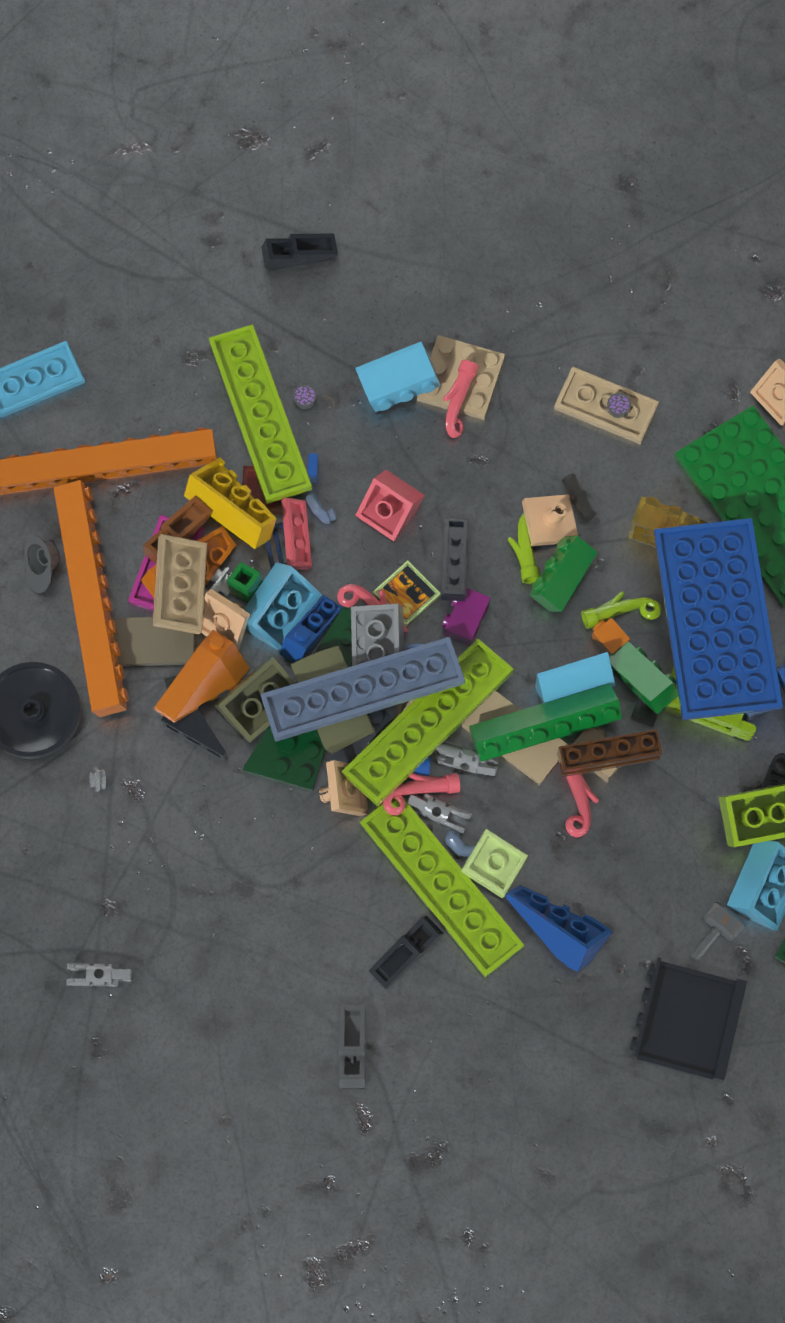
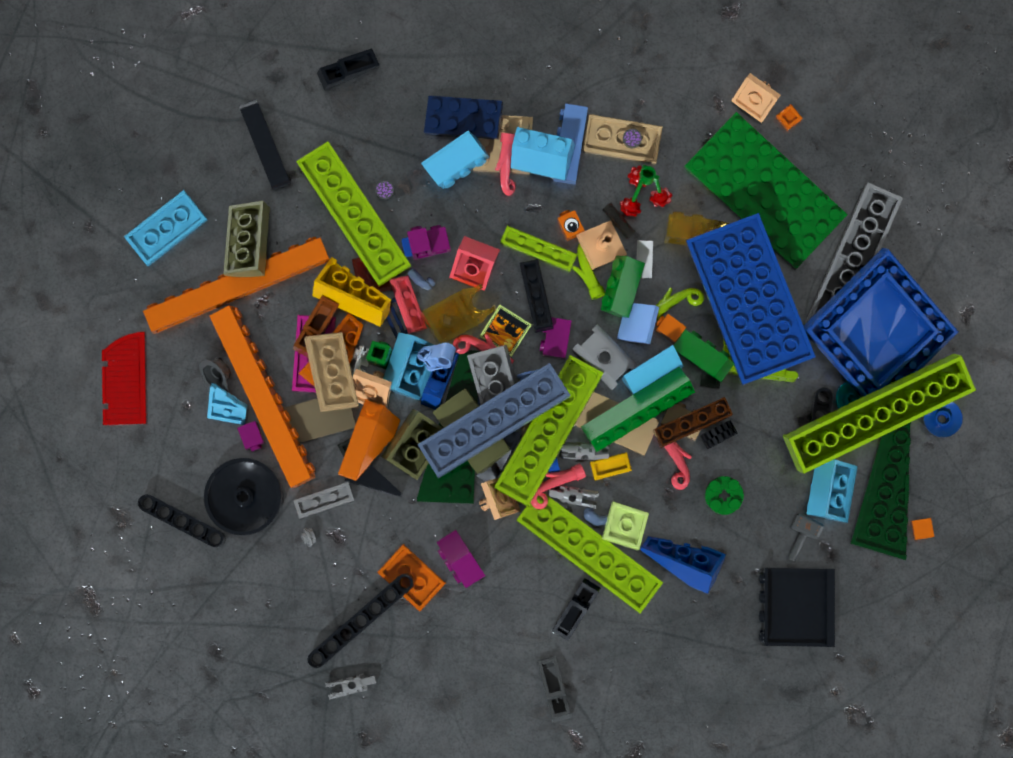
camera: 15 degrees left, 10 degrees up
none -> medium azure wing [207,383,248,425]
none -> olive slope [223,201,270,277]
none -> magenta brick [237,421,266,452]
none -> black beam [239,99,291,190]
none -> light grey plate [293,482,355,519]
none -> black beam [307,573,415,668]
none -> orange tile [377,544,446,612]
none -> magenta brick [407,225,451,260]
none -> light blue piece [417,343,456,371]
none -> clear yellow brick [421,284,496,344]
none -> dark blue plate [424,96,503,140]
none -> magenta brick [437,530,485,588]
none -> lime tile [500,225,577,272]
none -> medium azure slope [511,127,575,181]
none -> medium blue brick [553,103,588,185]
none -> orange brick [557,210,585,241]
none -> light grey piece [572,324,638,390]
none -> yellow tile [590,452,632,481]
none -> light blue tile [617,303,659,344]
none -> red plant [619,165,673,217]
none -> white sticker [636,240,653,278]
none -> black tyre [700,420,738,449]
none -> green plate [705,476,744,515]

